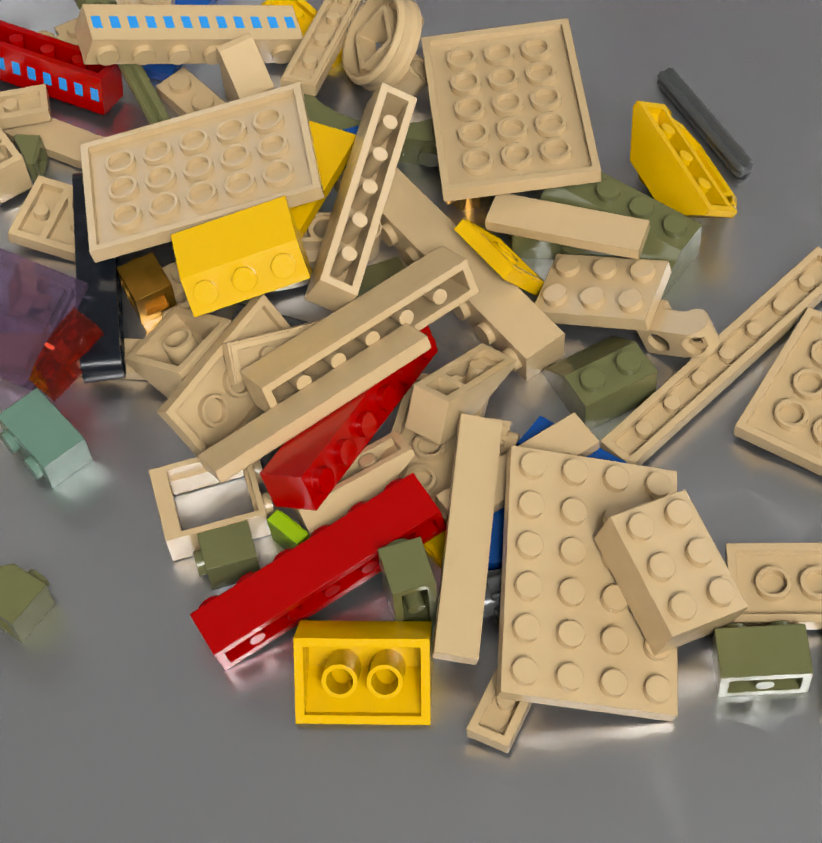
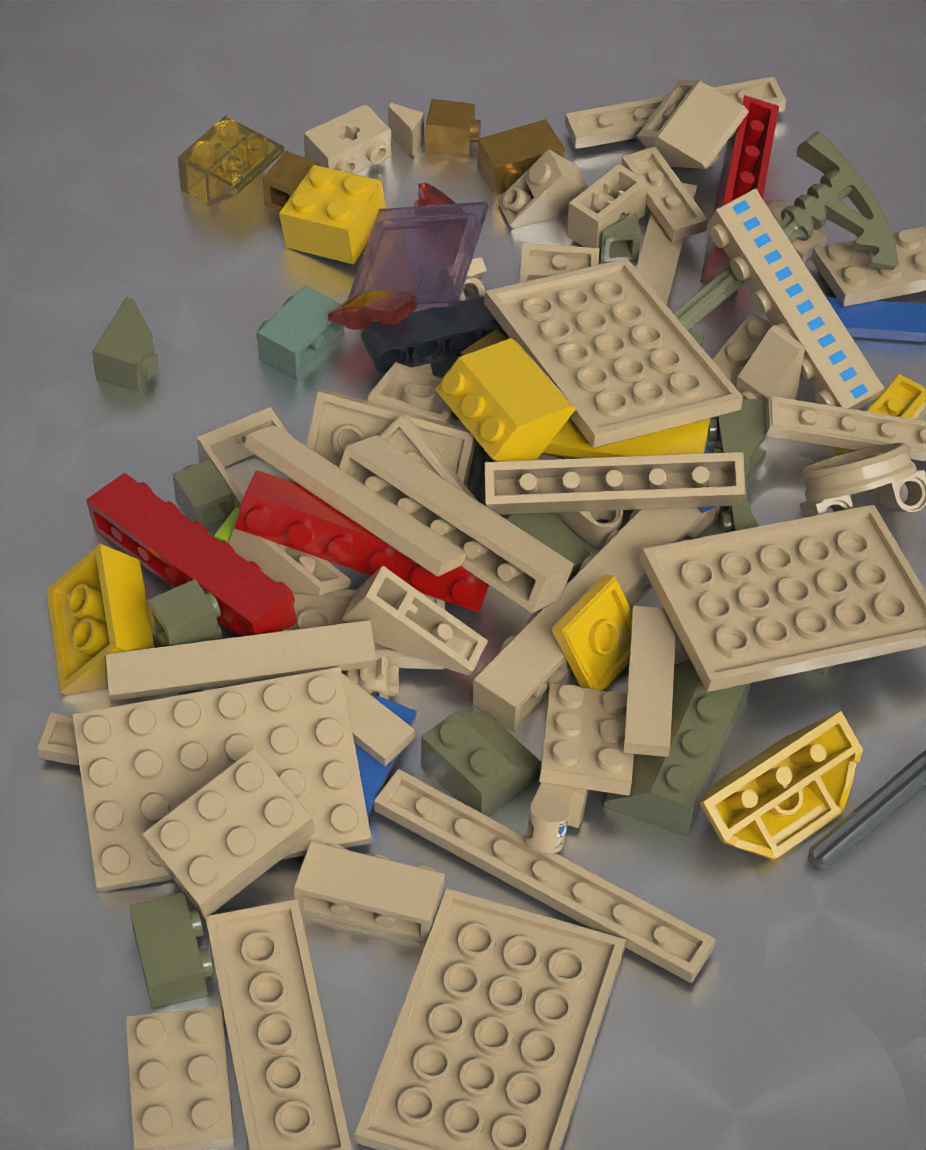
camera: 70 degrees right, 5 degrees down
none -> tan brick [294,842,445,944]

